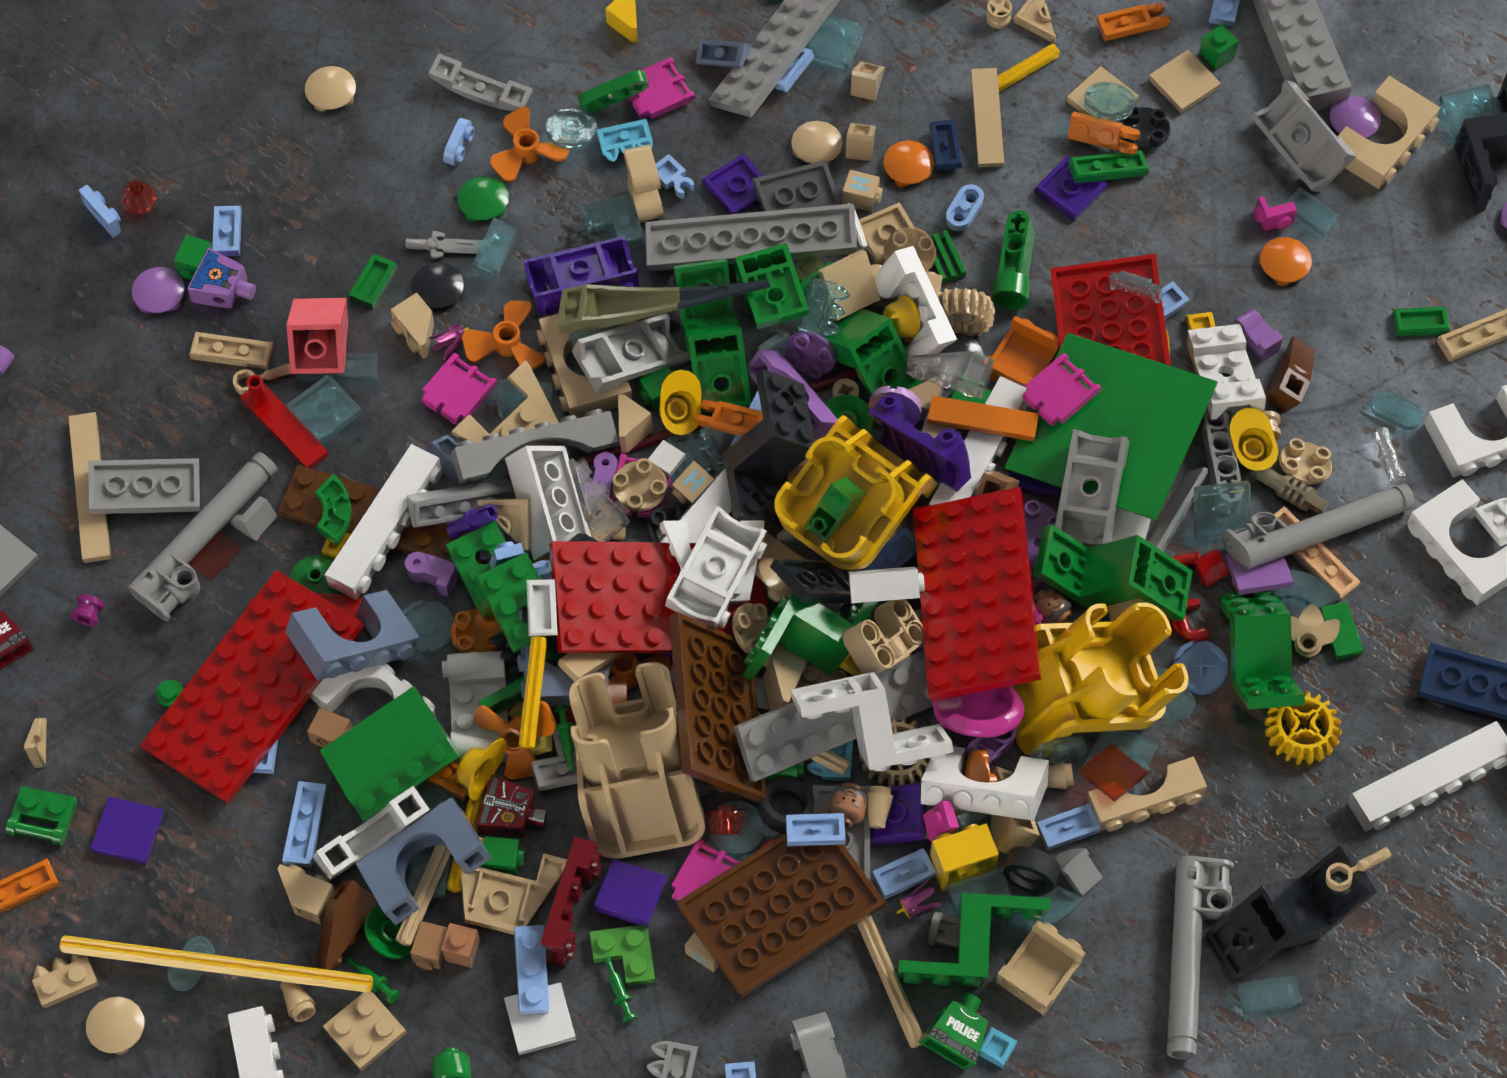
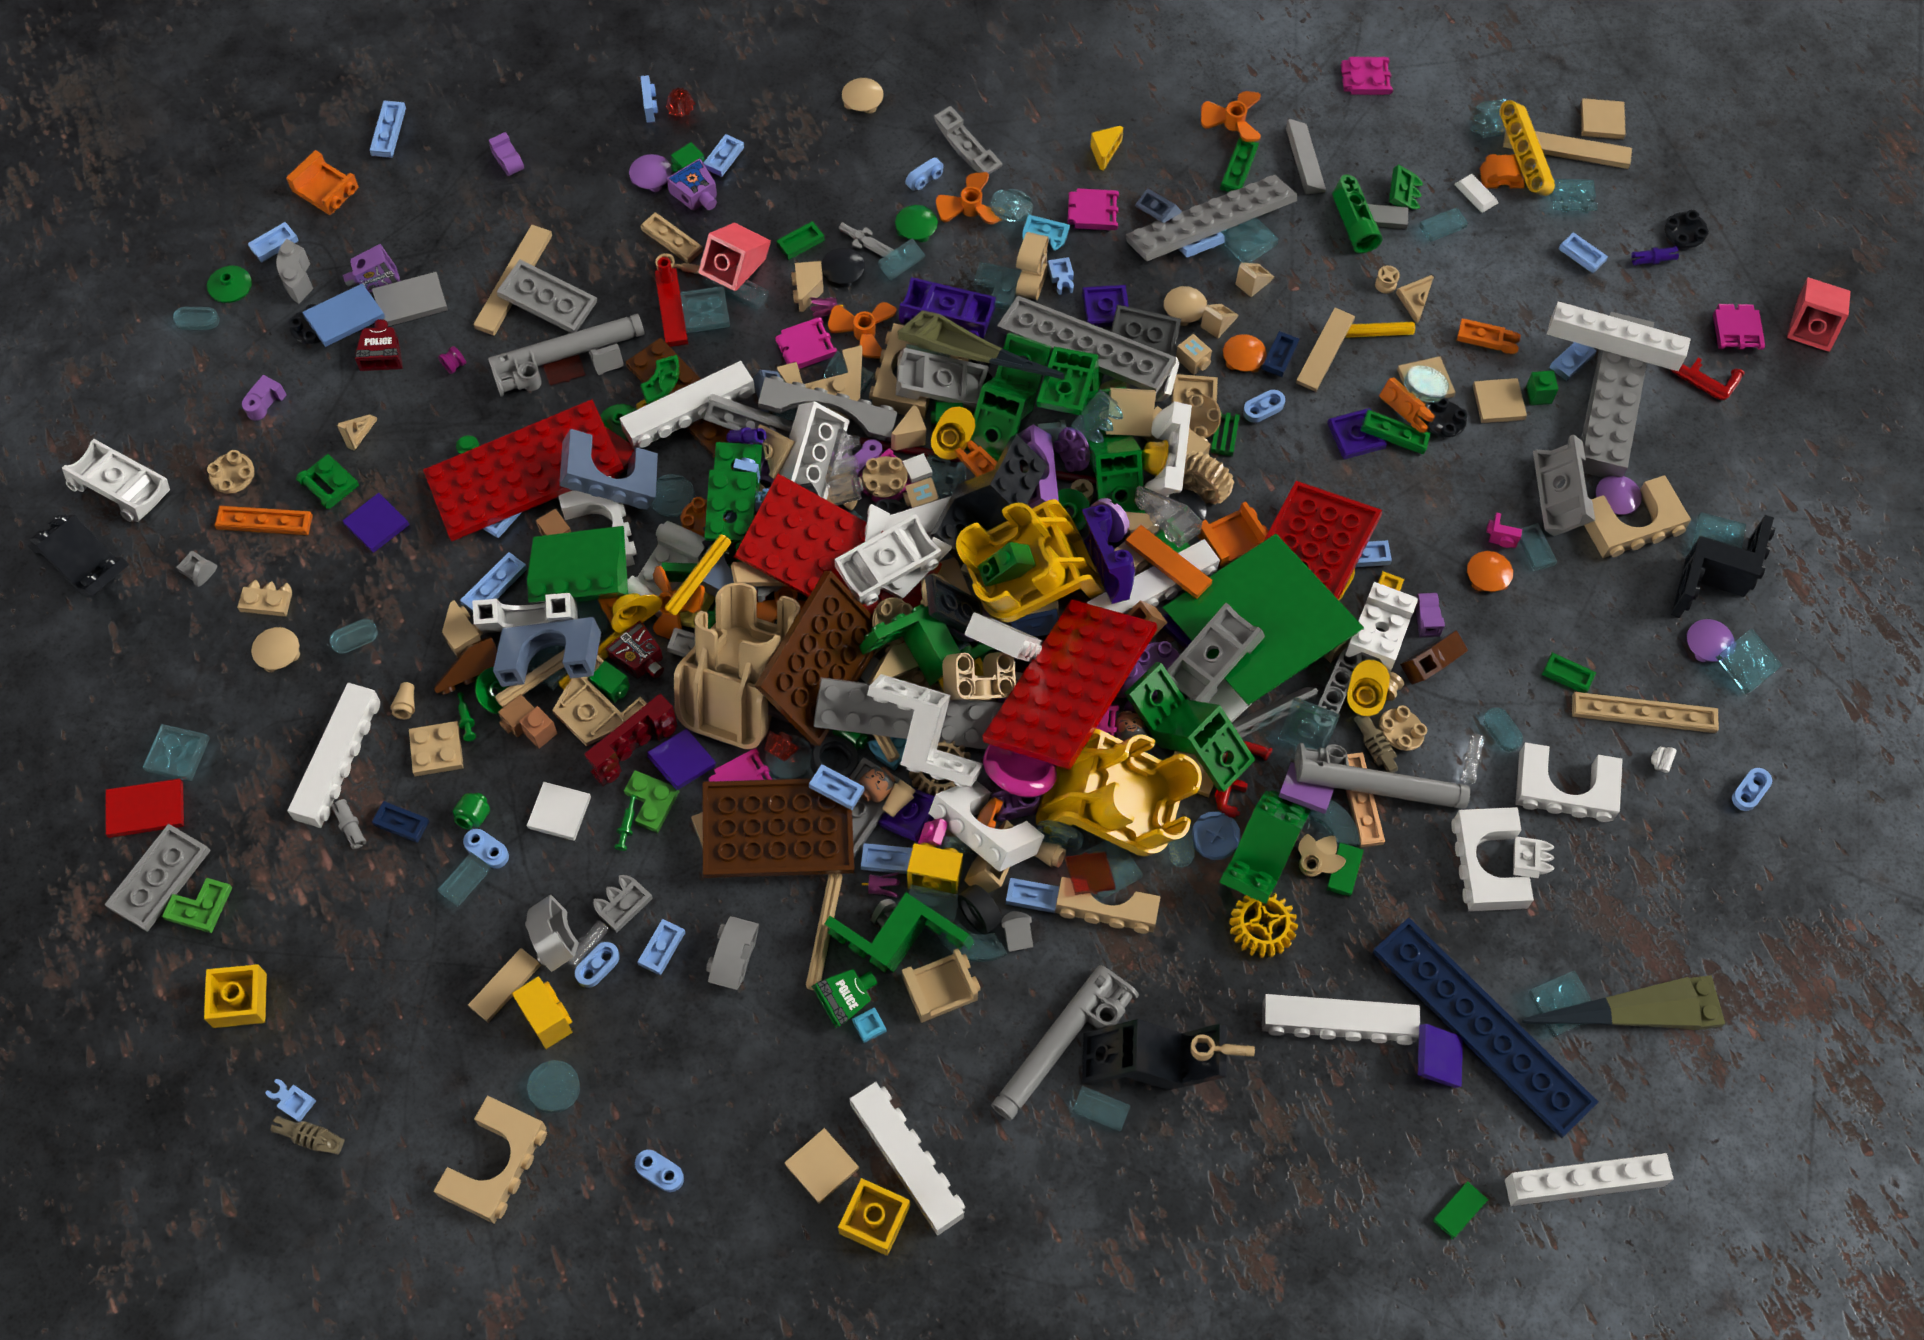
camera: 30 degrees right, 0 degrees up
yellow axle [59,935,373,993] -> none
medium lavender leg [405,552,459,598] -> none
light blue plate [514,925,549,1014] -> none
white tile [526,579,557,636] -> none
green beam [578,70,649,113] -> none
green beam [991,210,1035,310] -> none
dark pink plate [1022,353,1102,426] -> none
clear light blue piece [1109,270,1163,303] -> none
red tile [1193,549,1229,587] -> none

